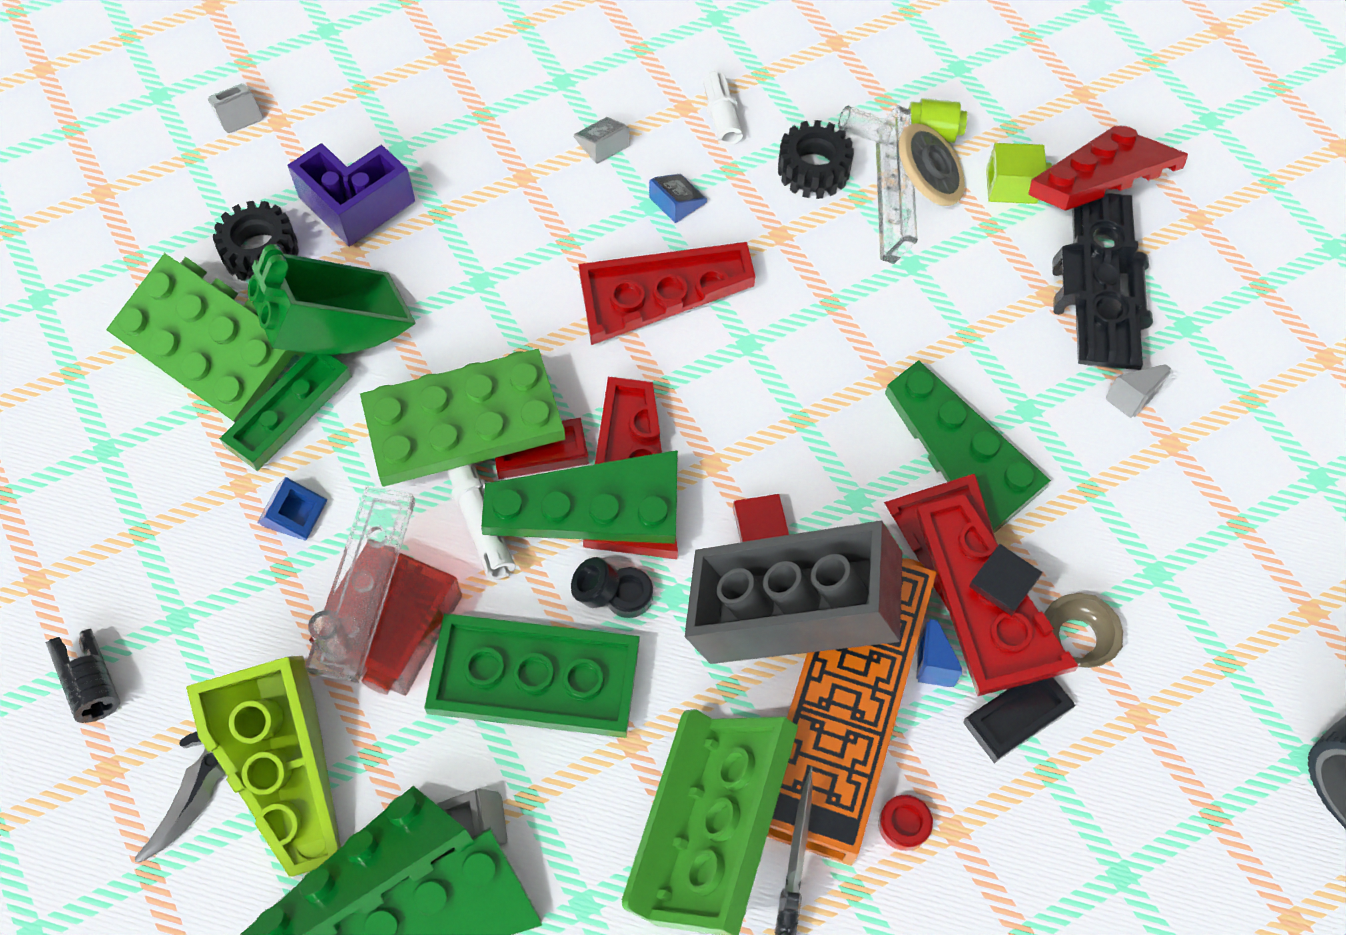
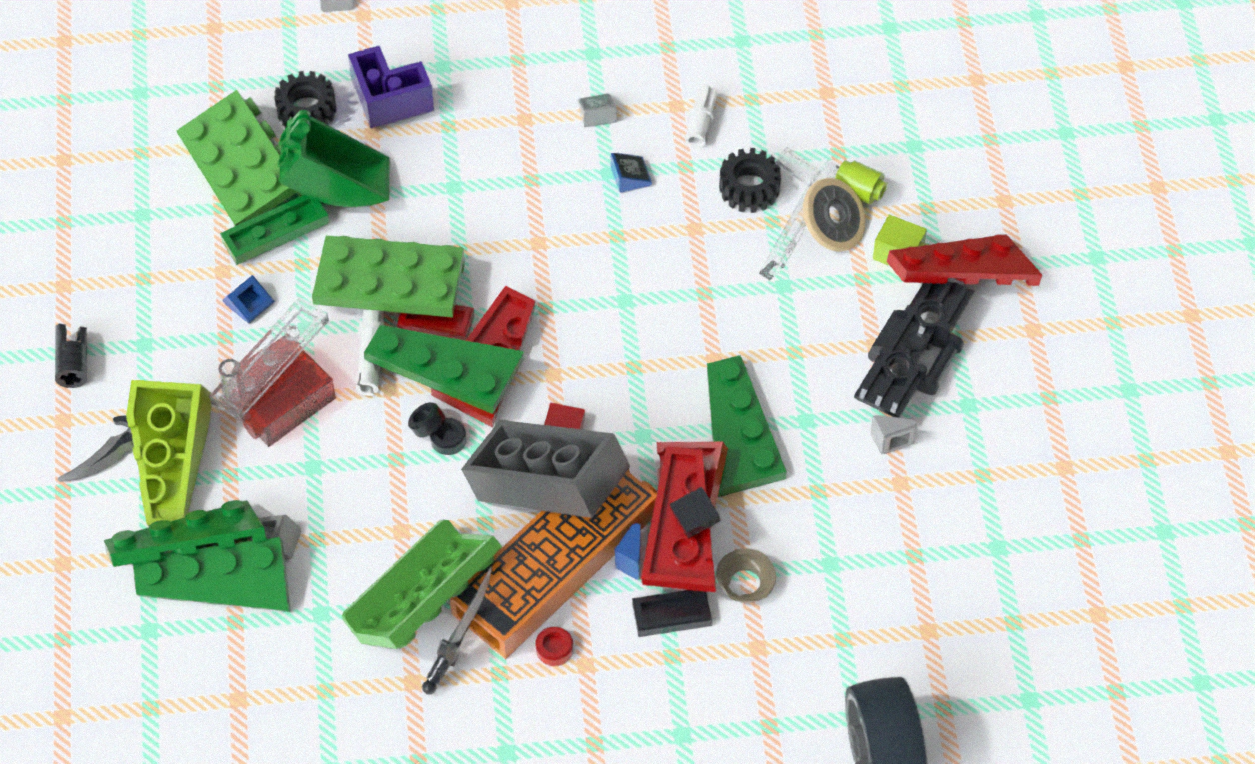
camera: 25 degrees right, 5 degrees down
green plate [424,613,640,738] -> none
red wing [578,242,756,345] -> none

